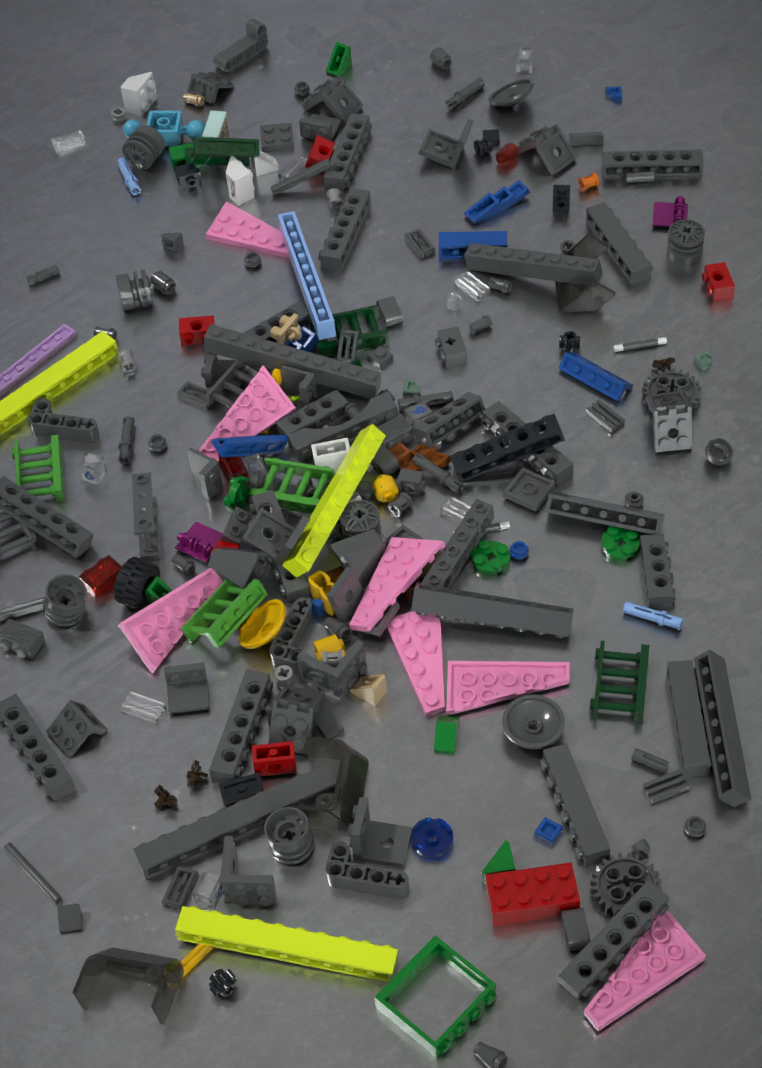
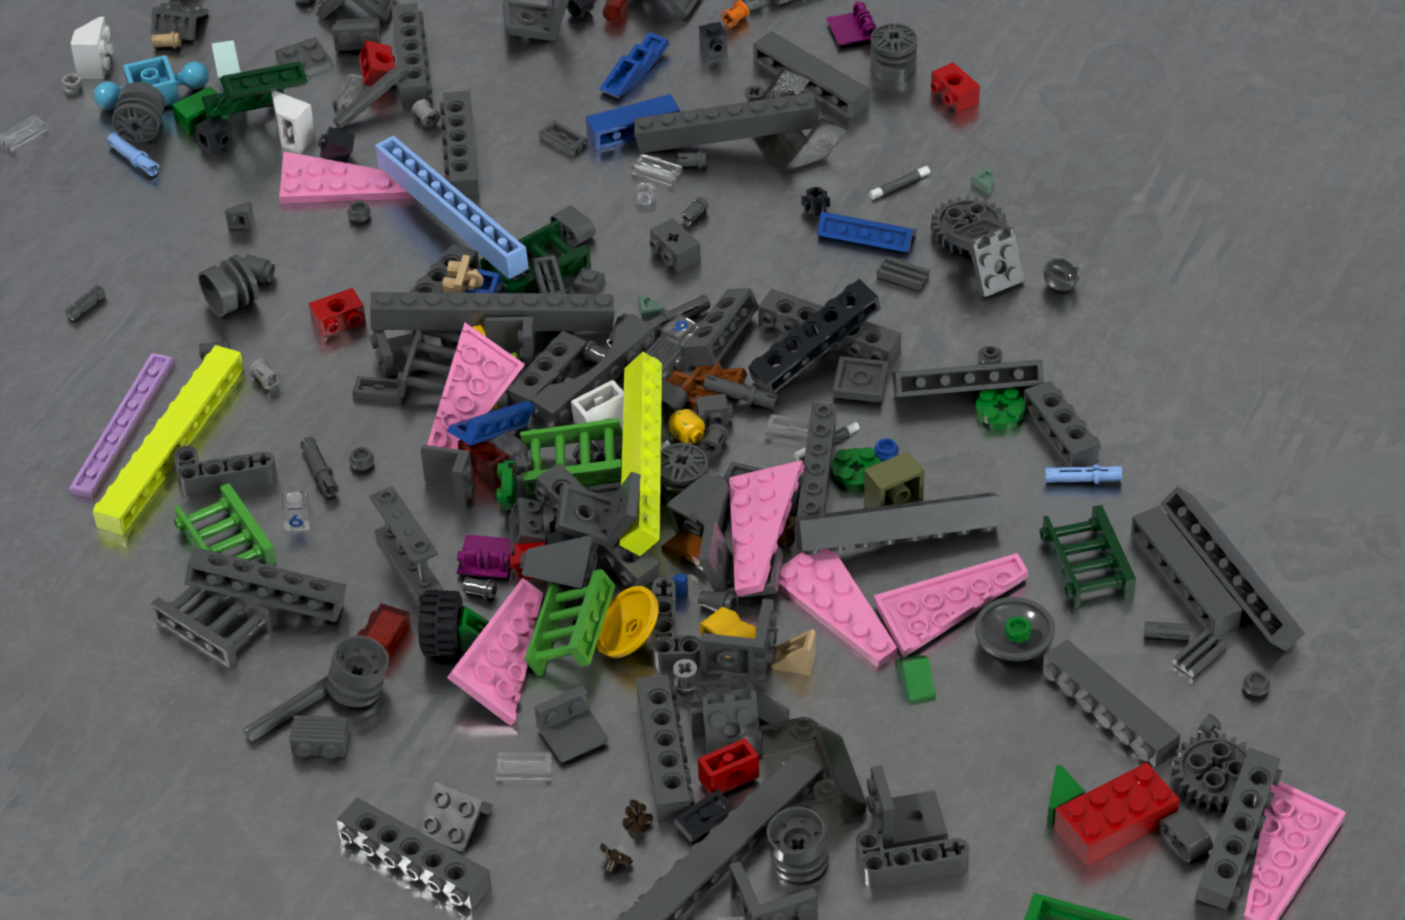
camera: 25 degrees left, 5 degrees down
white slope [251,150,280,176] -> none
yellow brick [308,570,335,616] -> none
light grey bush [322,649,343,666] -> none
clear blue plate [411,818,454,858] -> none
blue tile [534,817,563,846] -> none
dark brown plant [652,357,675,373] -> none
none -> black brick [318,126,355,163]
none -> olive brick [864,451,924,508]
none -> green tile [1004,616,1031,643]

